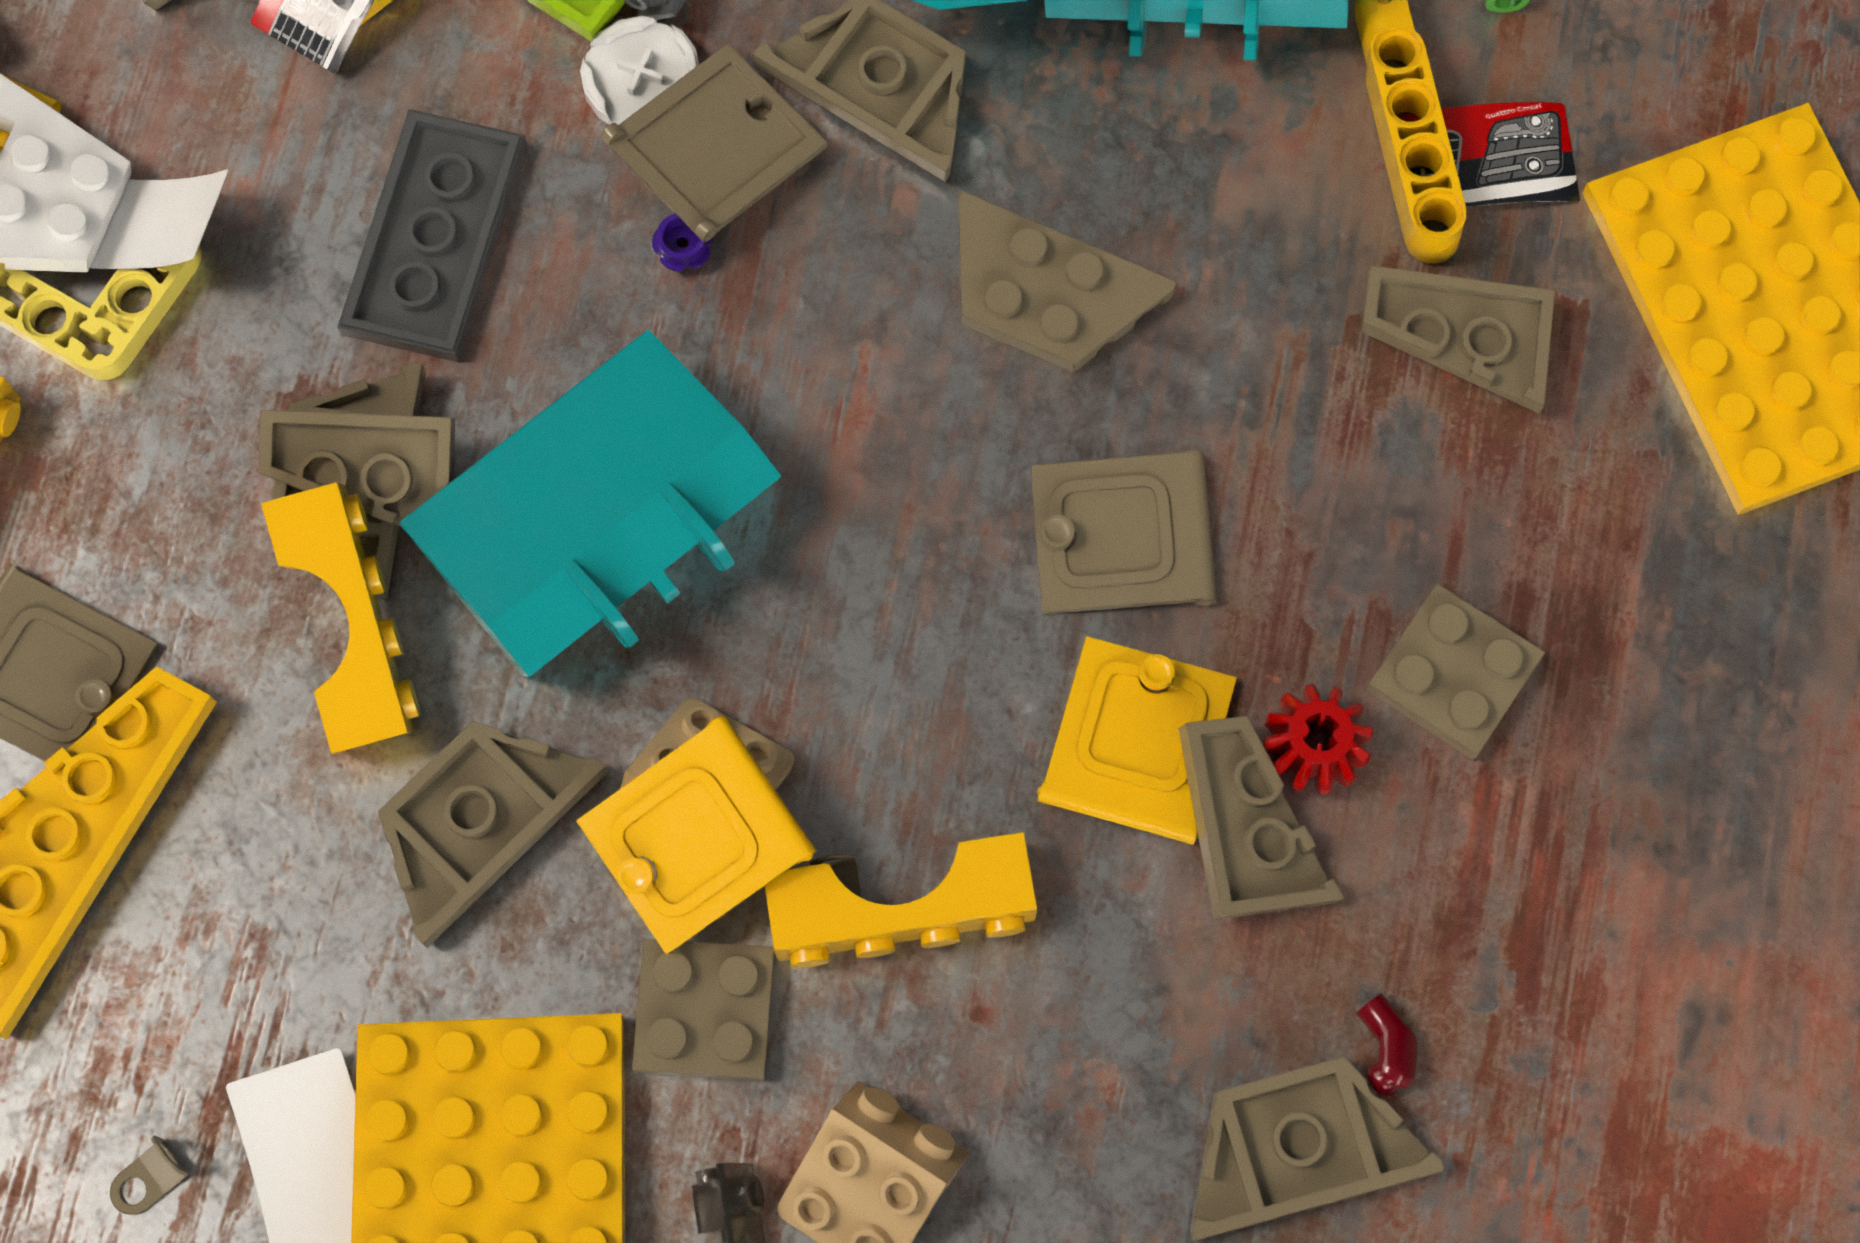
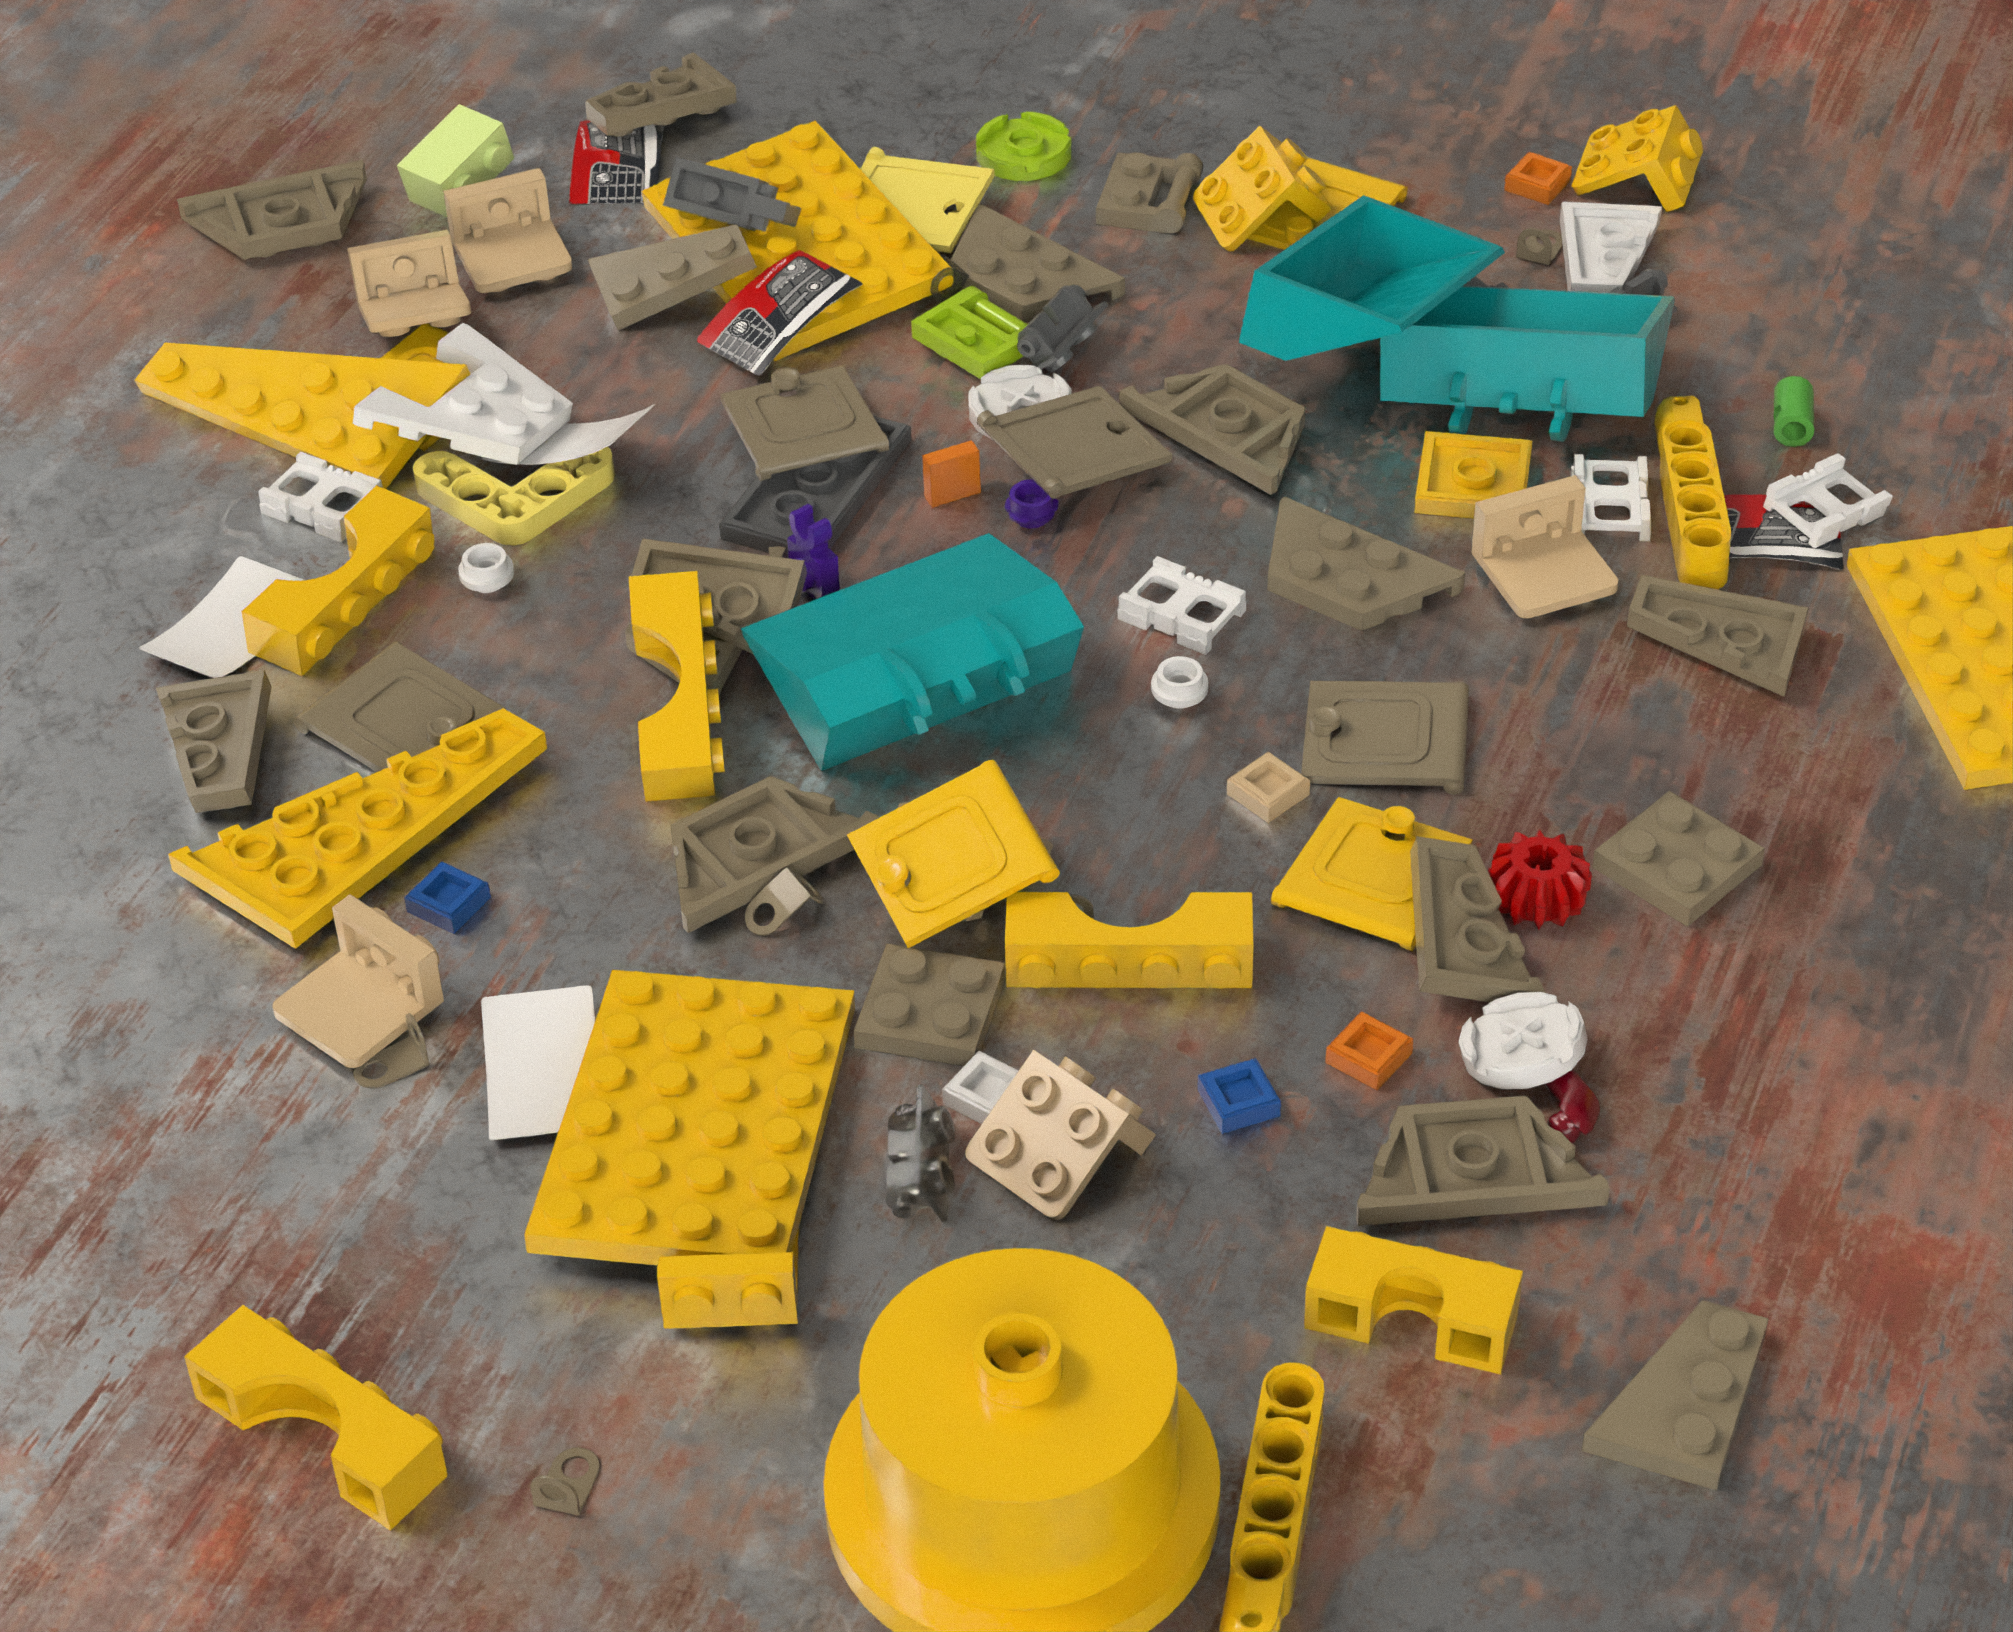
camera: 10 degrees right, 30 degrees down
none -> tan bracket [272,894,444,1068]
none -> blue tile [404,861,491,934]
none -> white plate [458,543,514,593]
none -> dark tan container [720,365,889,481]
none -> dark tan piece [745,867,825,936]
none -> dark purple plate [787,503,840,600]
none -> orange tile [922,440,981,508]
none -> white tile [942,1051,1019,1124]
none -> white piece [1117,556,1246,655]
none -> white plate [1151,656,1208,709]
none -> blue tile [1197,1058,1281,1134]
none -> tan tile [1227,752,1310,824]
none -> orange tile [1325,1011,1414,1091]
none -> yellow tile [1414,431,1532,519]
none -> white tile [1459,992,1588,1089]
none -> tan bracket [1471,475,1618,618]
none -> white piece [1570,454,1651,542]
none -> white piece [1763,453,1893,549]

